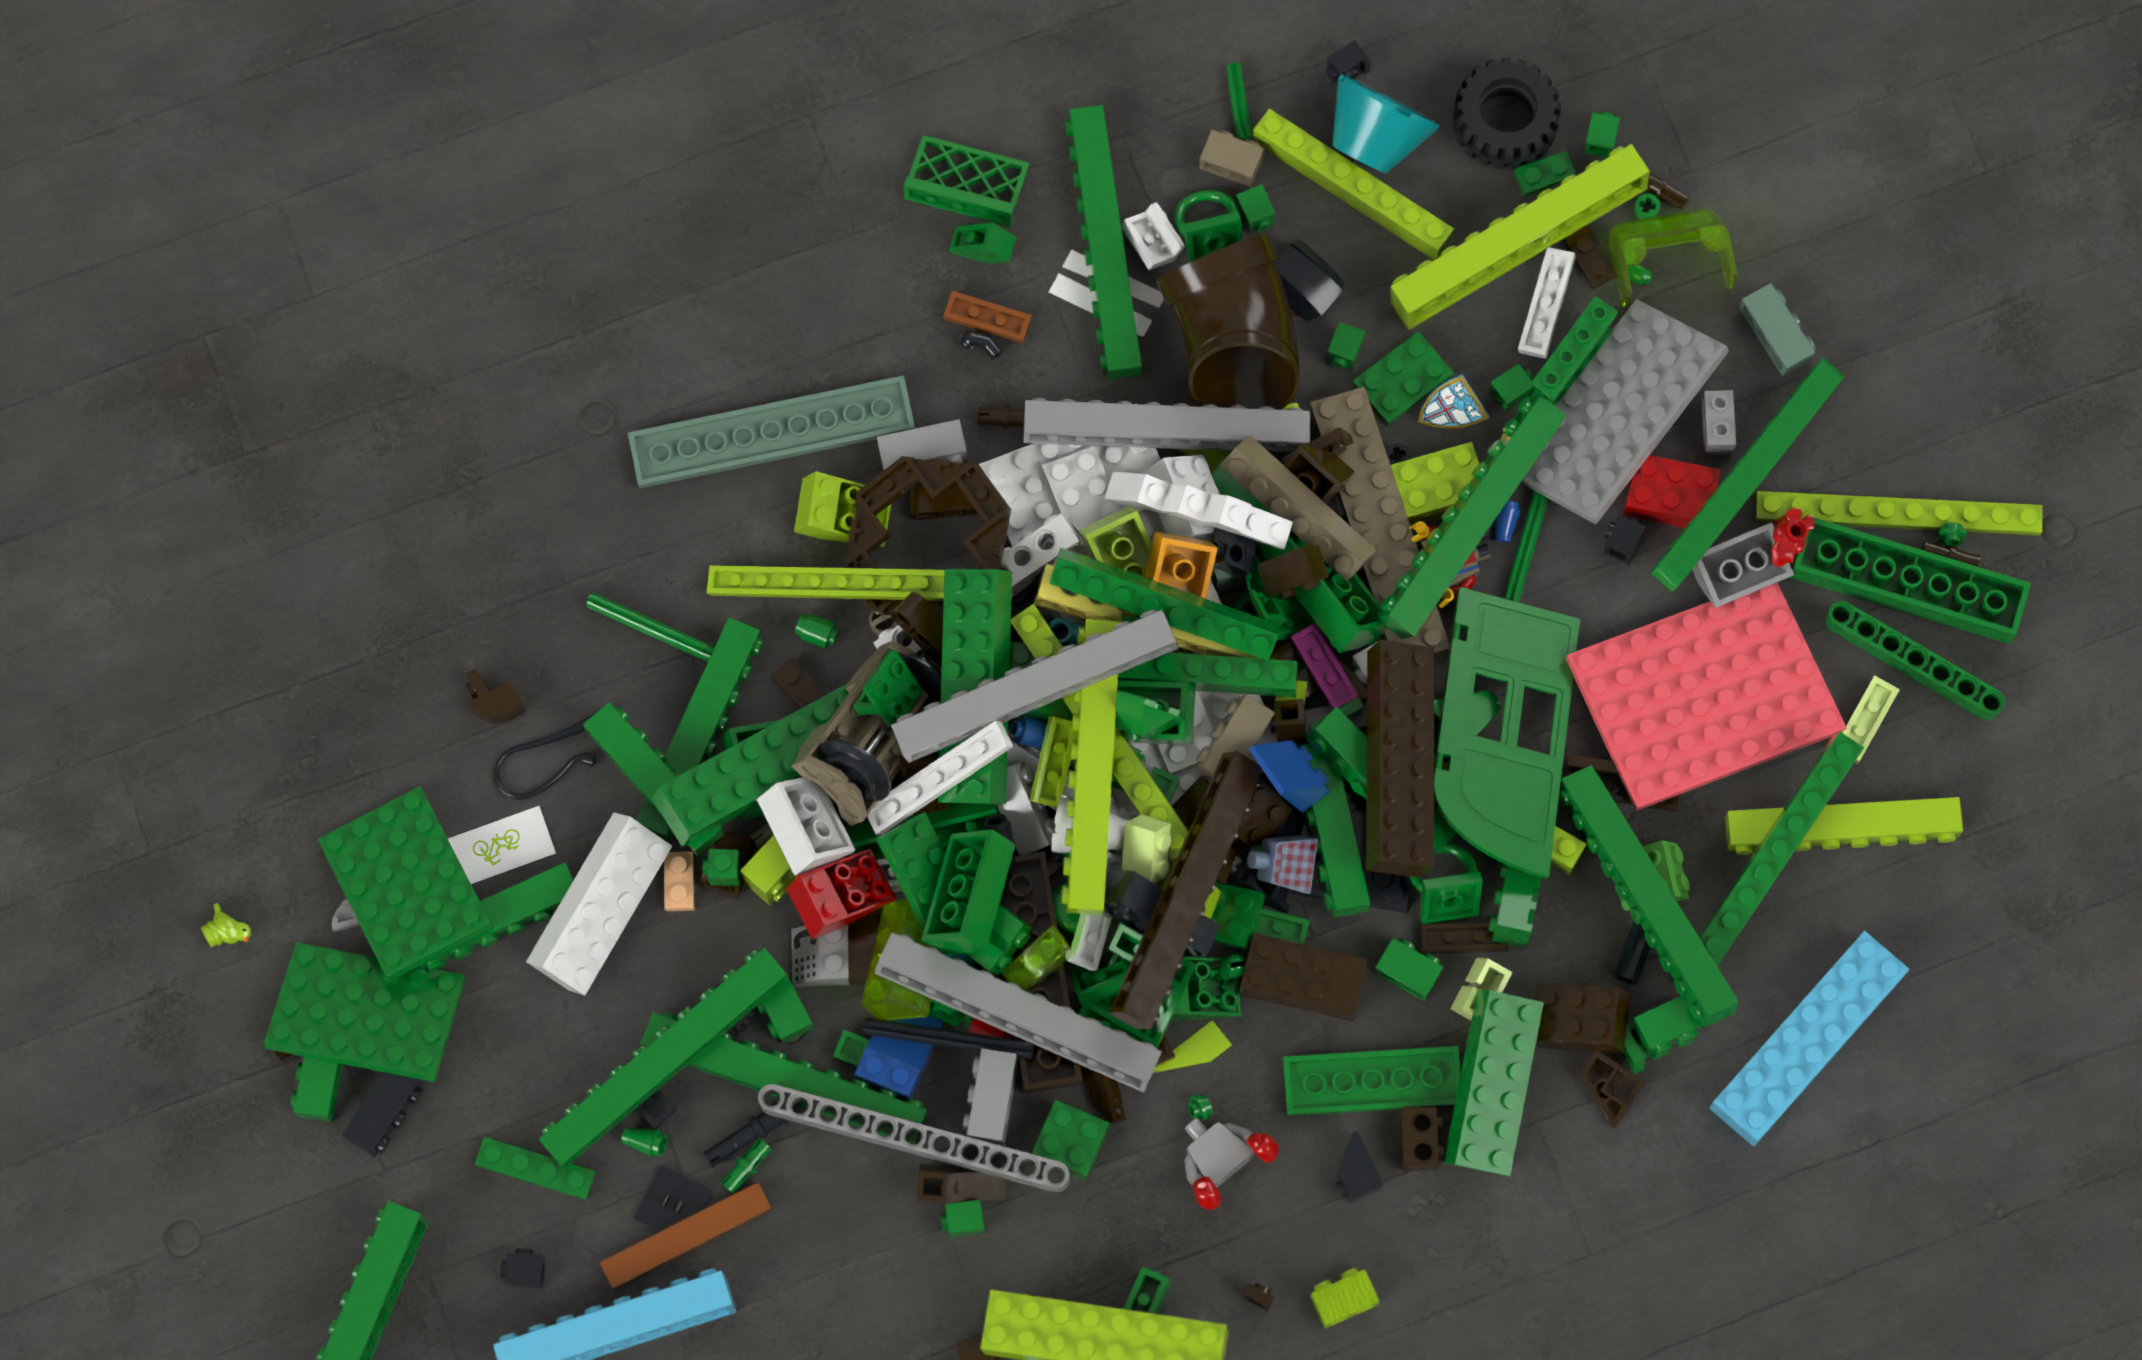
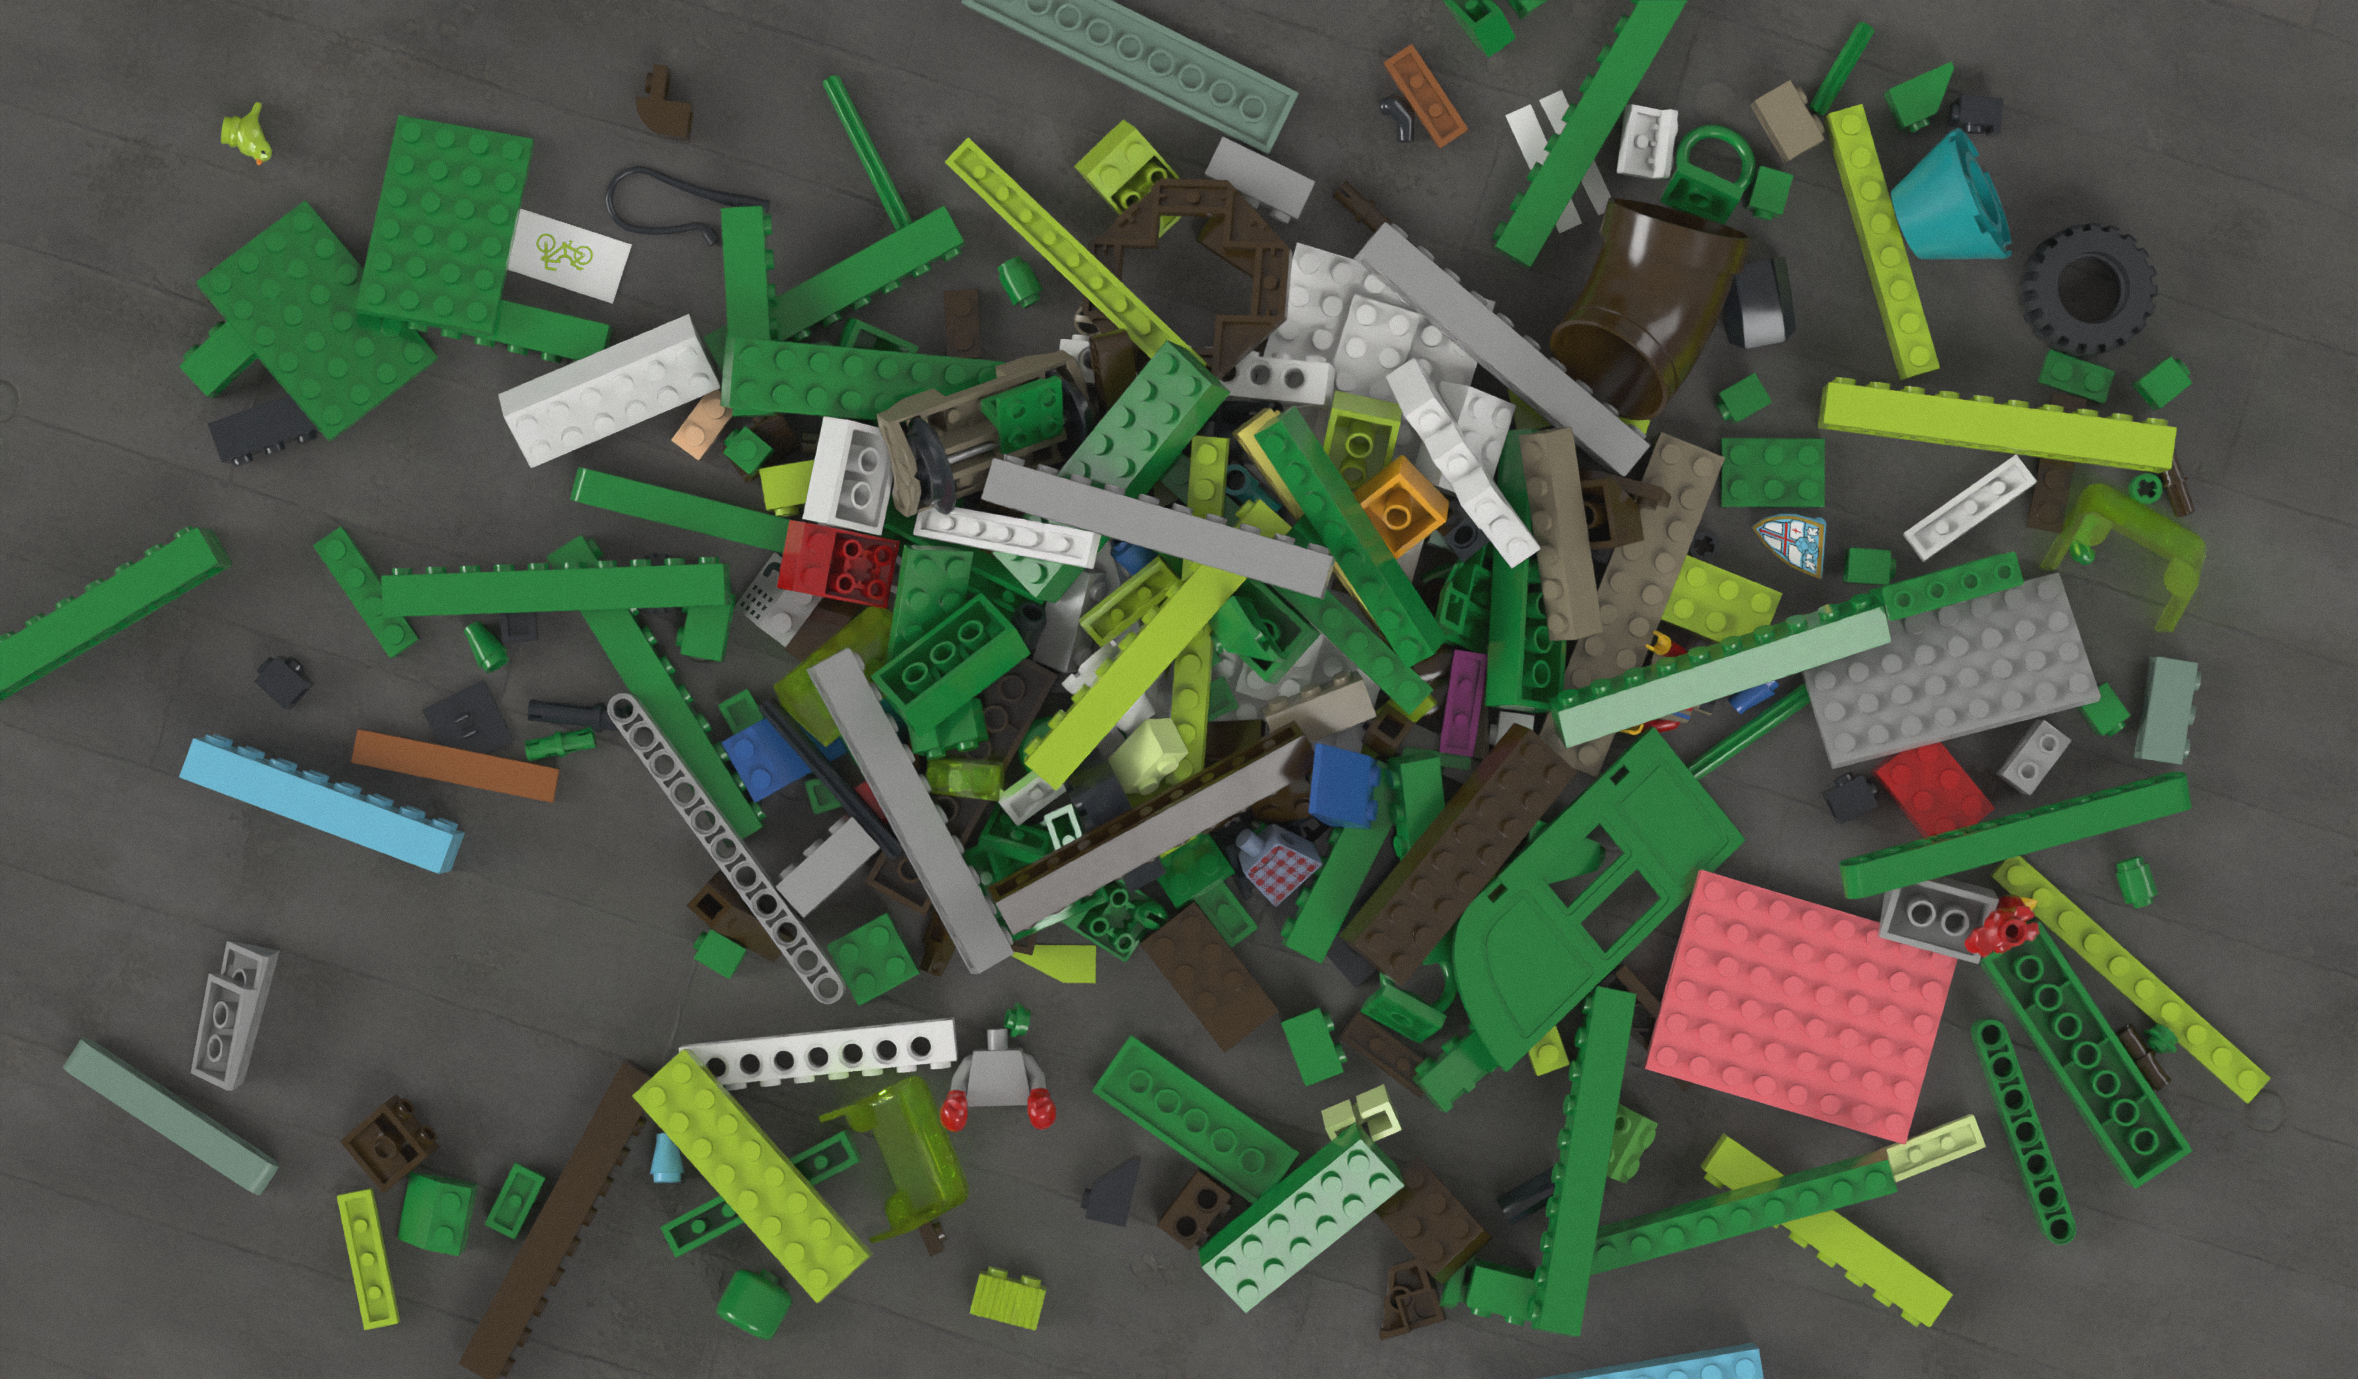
camera: 35 degrees right, 15 degrees up
light grey tile [332,898,360,932] -> none
dark brown brick [1257,545,1328,600] -> none
none -> green beam [570,467,790,554]
none -> white brick [679,1017,958,1090]
none -> green plate [805,778,842,815]
none -> clear neon green windscreen [818,1076,969,1244]
none -> green slope [1883,61,1954,133]
none -> green brick [2075,682,2131,737]
none -> green brick [2115,855,2159,908]

